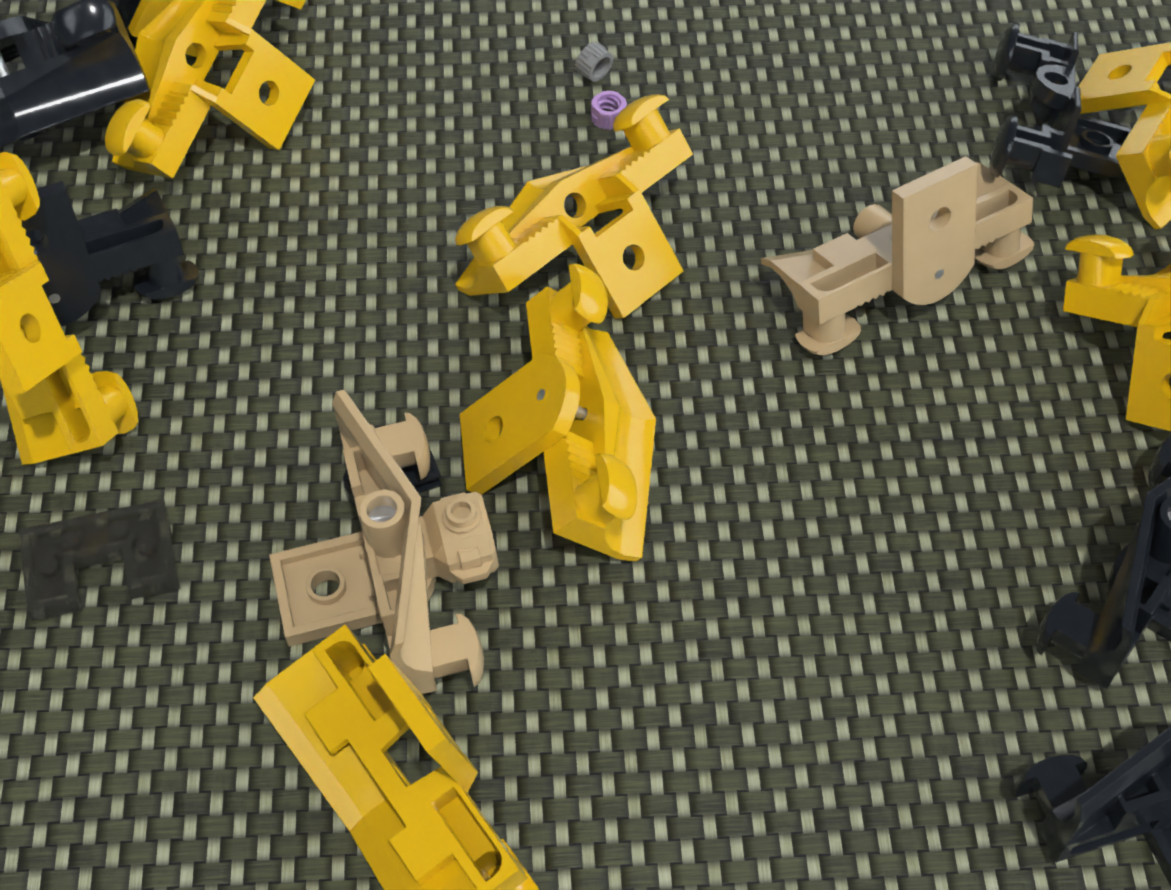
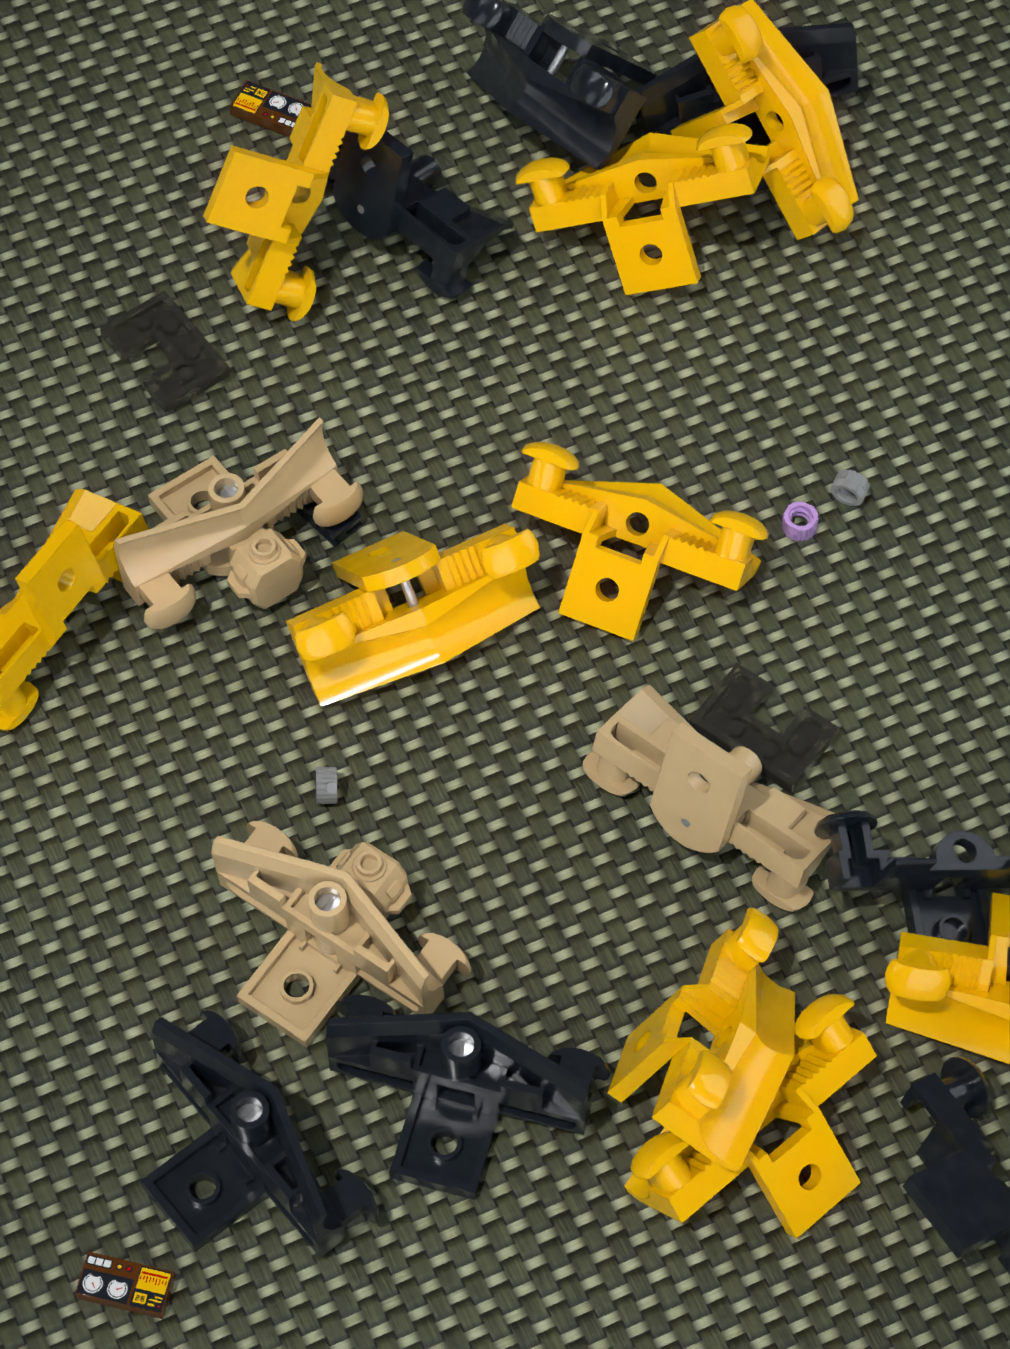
camera: 70 degrees right, 5 degrees up
none -> tan piece [211,821,472,1048]
none -> light grey axle [316,767,337,804]
none -> clear smoke plate [689,663,839,794]

